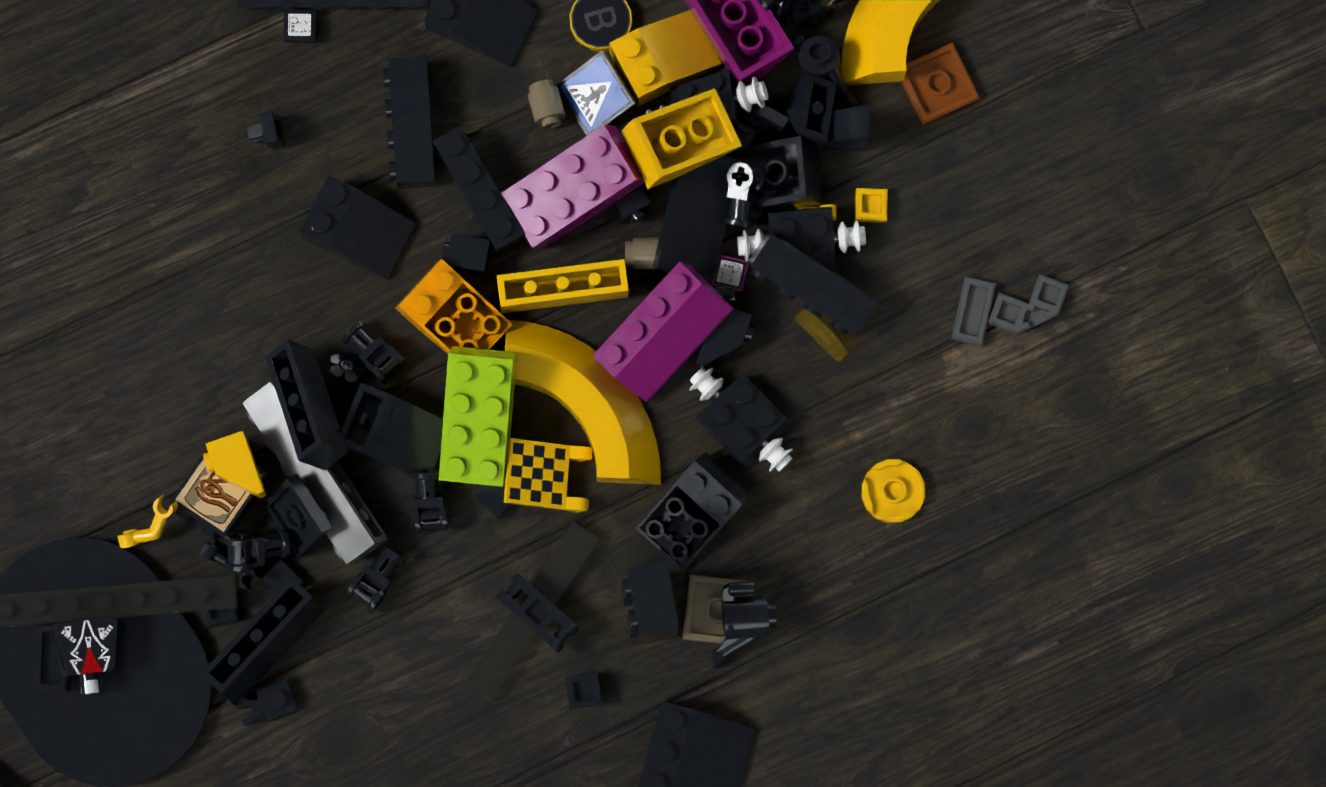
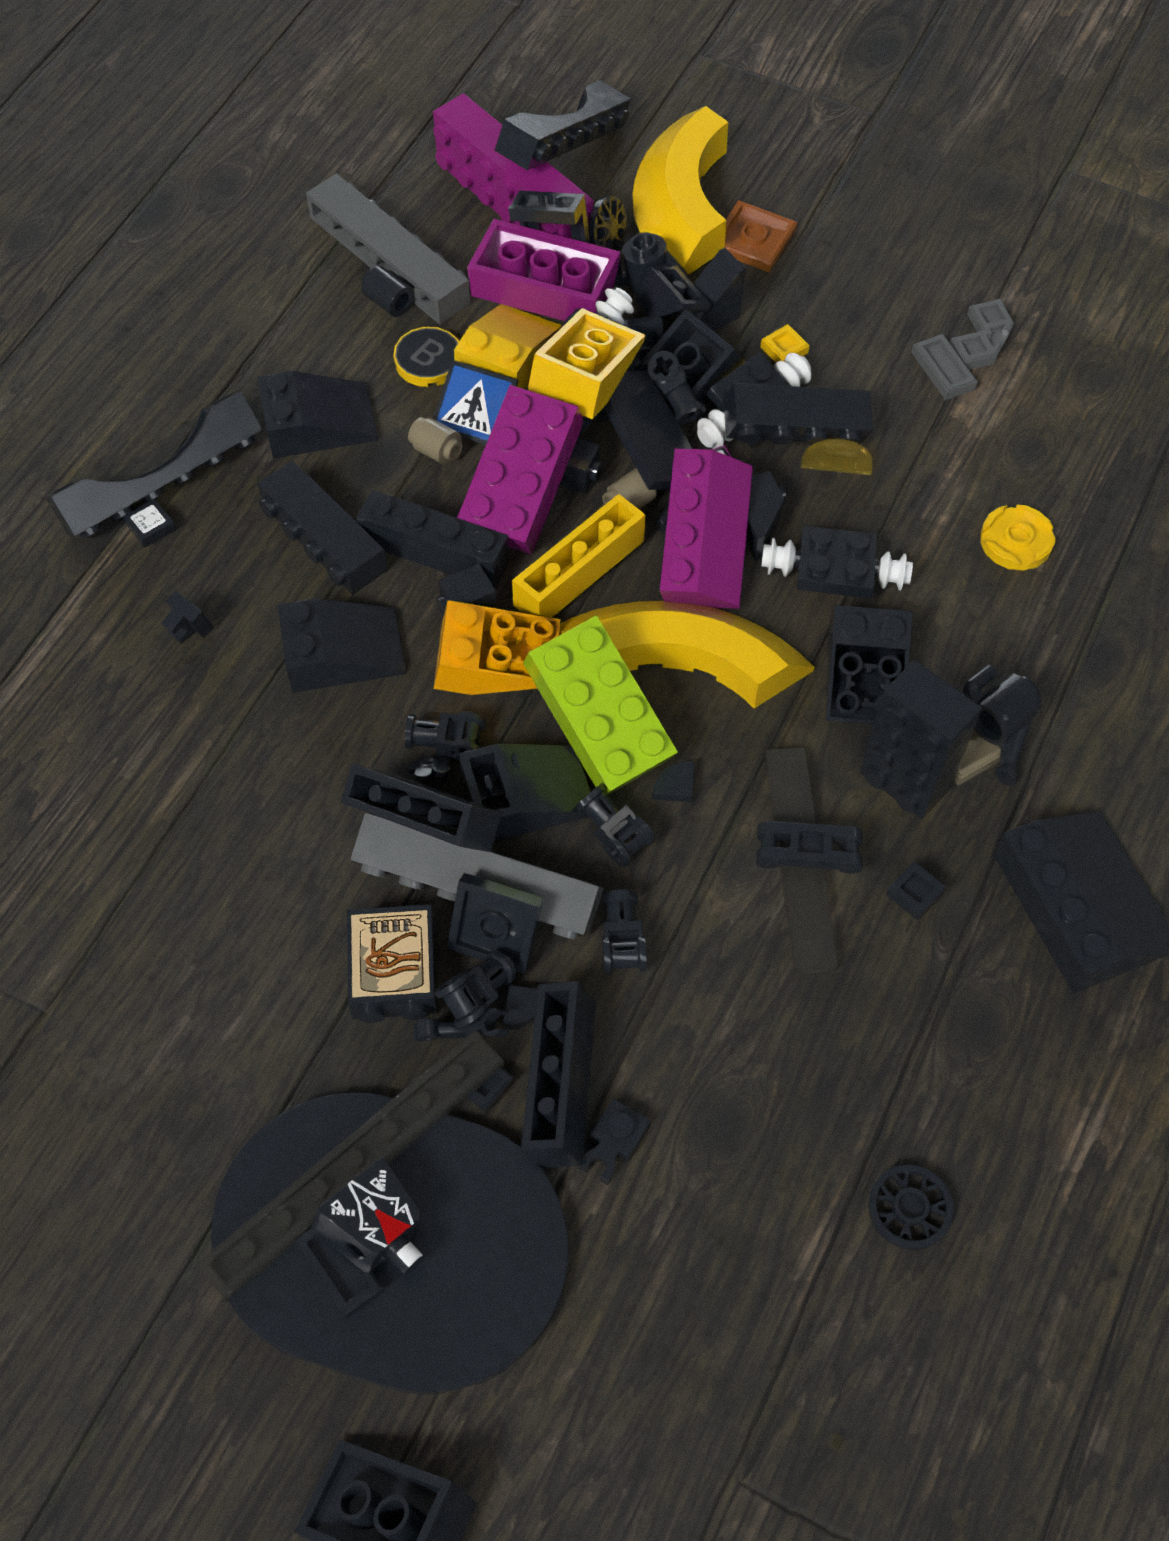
camera: 30 degrees left, 20 degrees down
yellow arm [117,495,178,548] -> none
yellow slope [203,431,267,498] -> none
yellow flag [504,438,593,513] -> none

